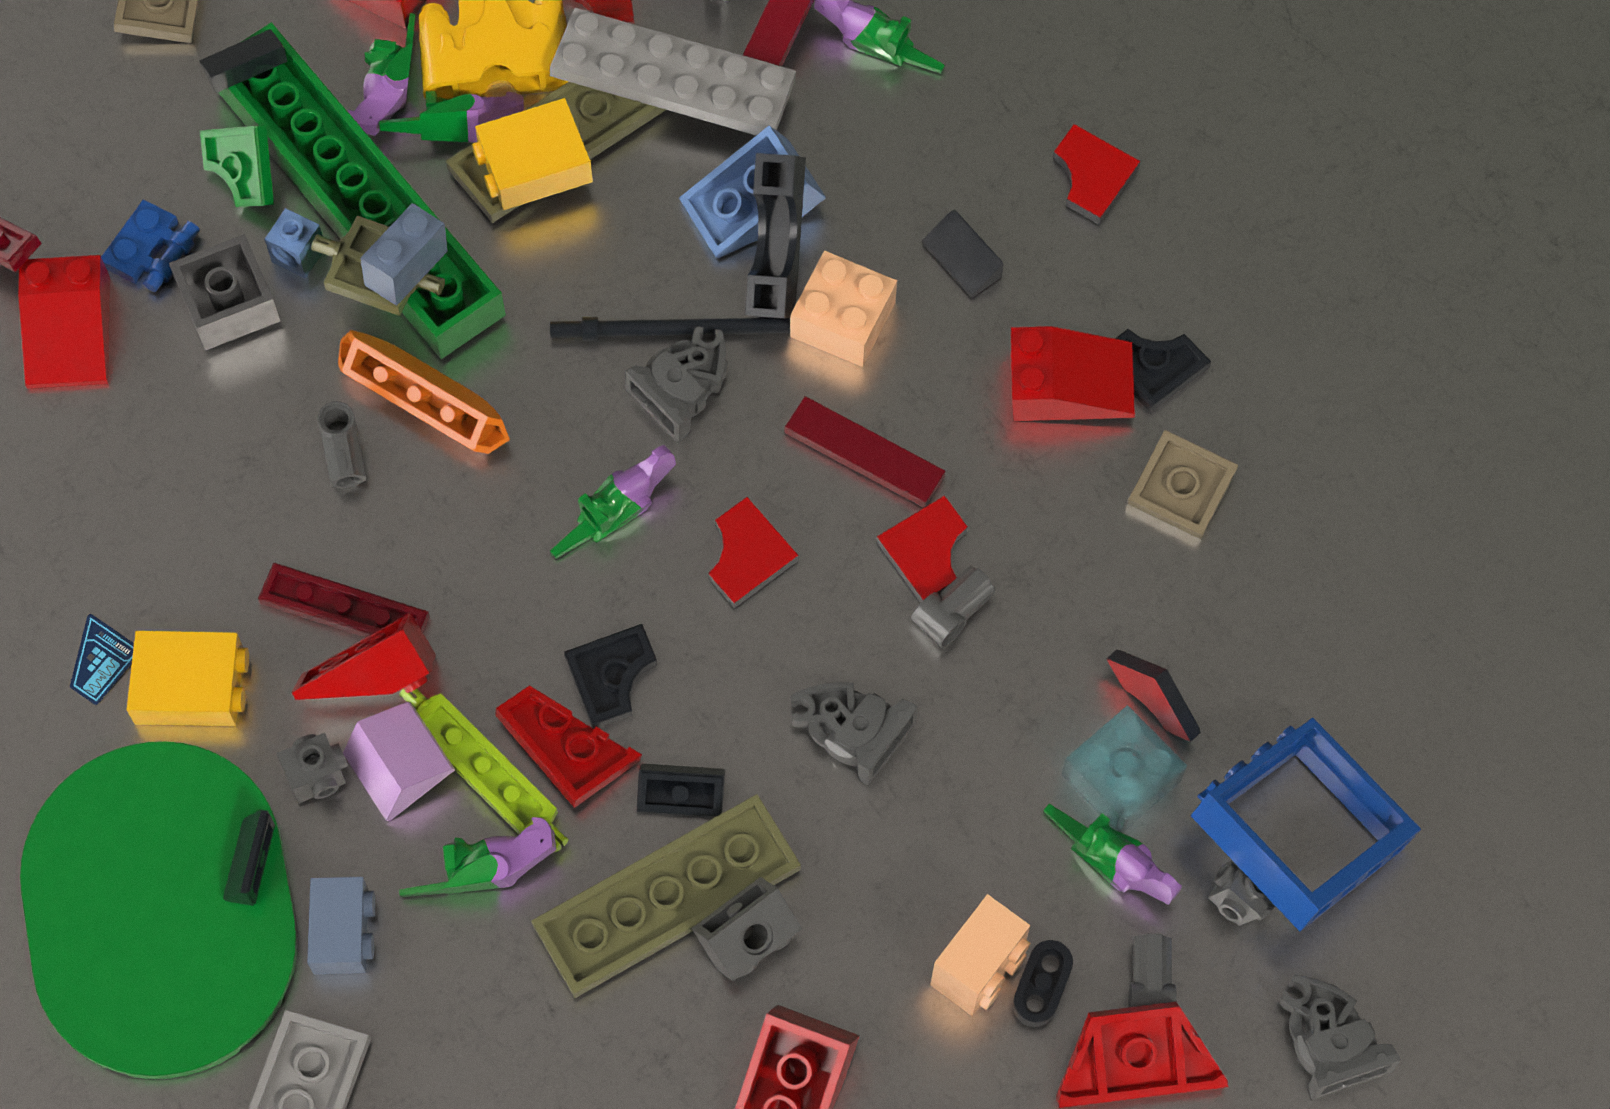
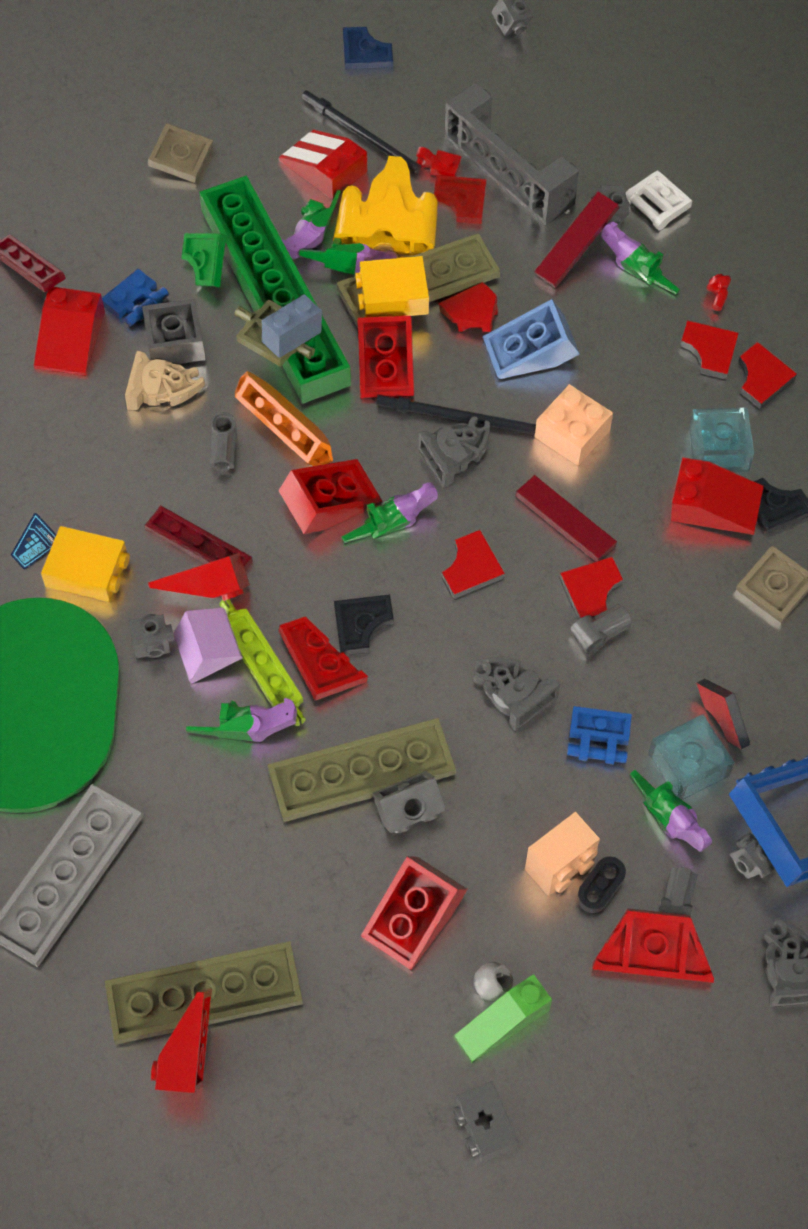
camera: 15 degrees right, 5 degrees down
black slope [199,29,288,93] -> none
slope [223,810,275,906] -> none
medium blue brick [264,208,323,279] -> none
sand blue brick [307,877,376,975] -> none
light grey plate [550,8,796,135] -> none
black slope [636,764,725,817] -> none
black arch [745,153,806,318] -> none
black slope [922,209,1004,298] -> none
none -> tan piece [125,351,205,410]
none -> red slope [278,459,383,534]
none -> red slope [358,315,414,398]
none -> red slope [438,282,498,332]
none -> blue plate [567,706,632,765]
none -> red tile [680,320,739,380]
none -> clear light blue brick [689,408,754,472]
none -> red plate [706,274,731,311]

